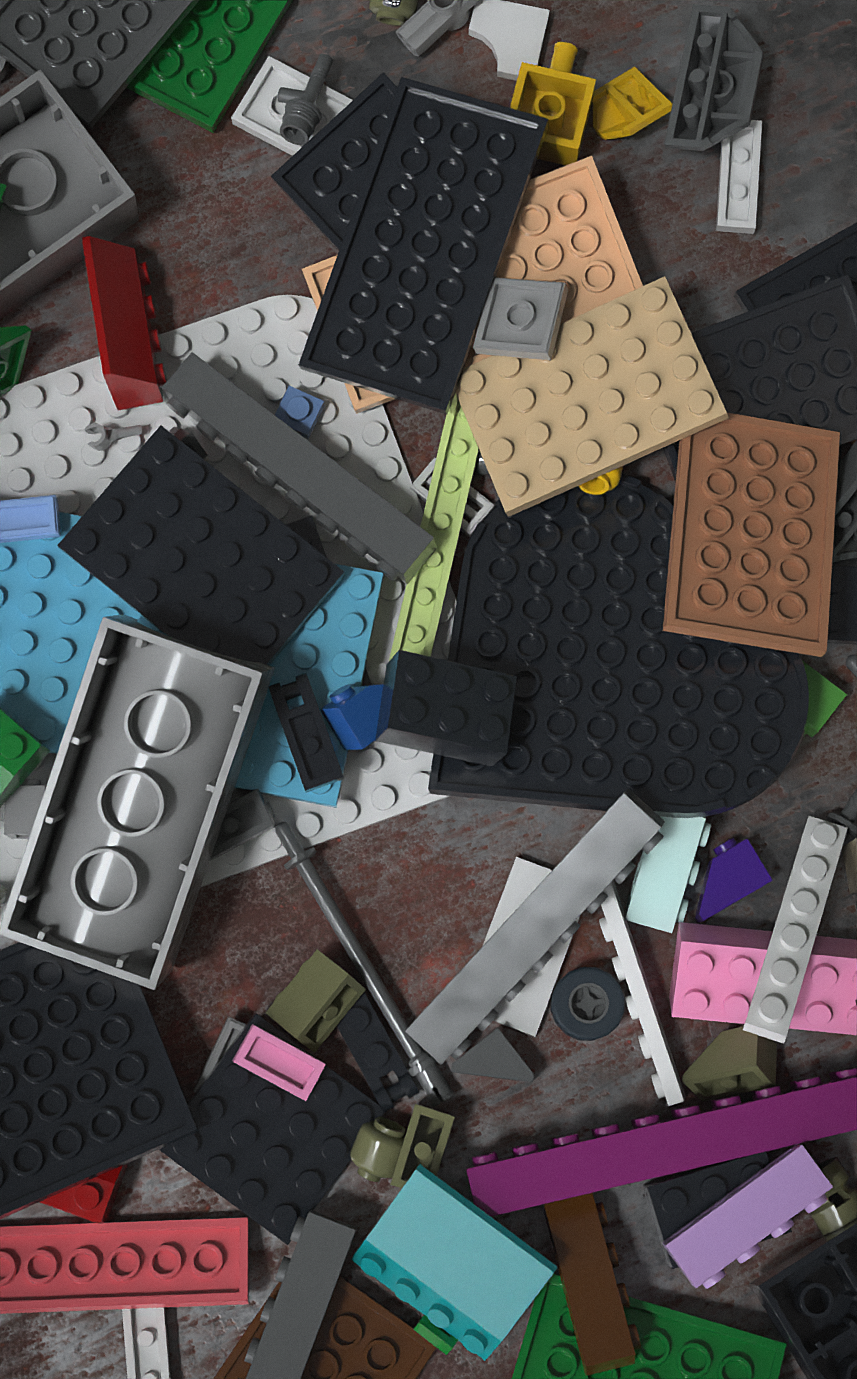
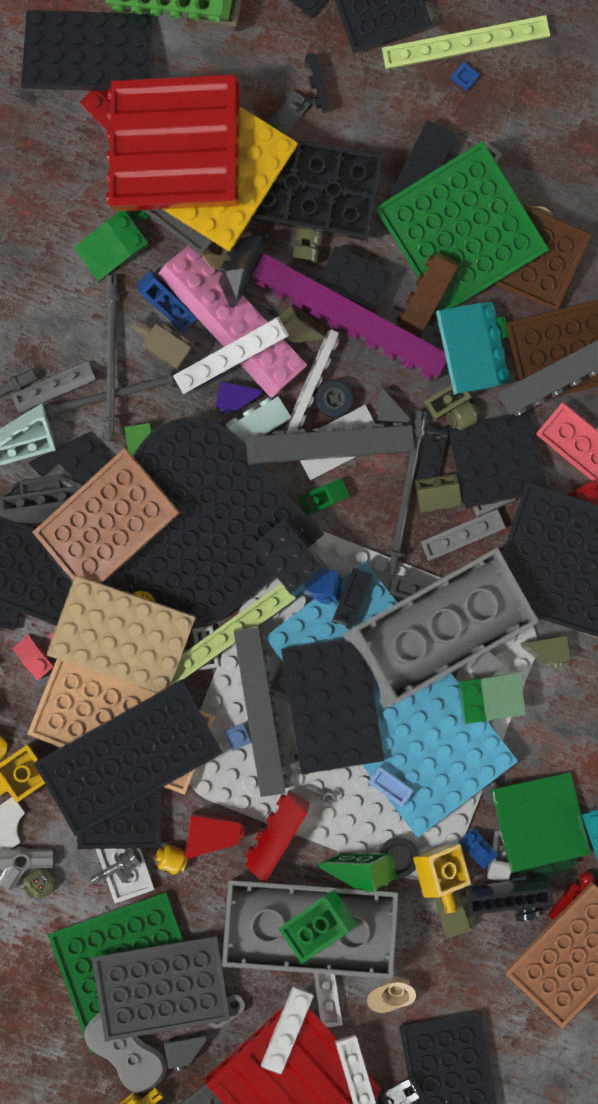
camera: 140 degrees left, 10 degrees up
bright pink tile [232,1024,326,1101] -> none
light grey plate [473,278,569,360] -> none
lavender brick [662,1144,833,1289] -> none
none -> coral slope [13,634,55,681]
none -> yellow head [155,844,188,875]
none -> red slope [185,812,245,858]
none -> green slope [298,478,350,516]
none -> light grey plate [420,509,505,561]

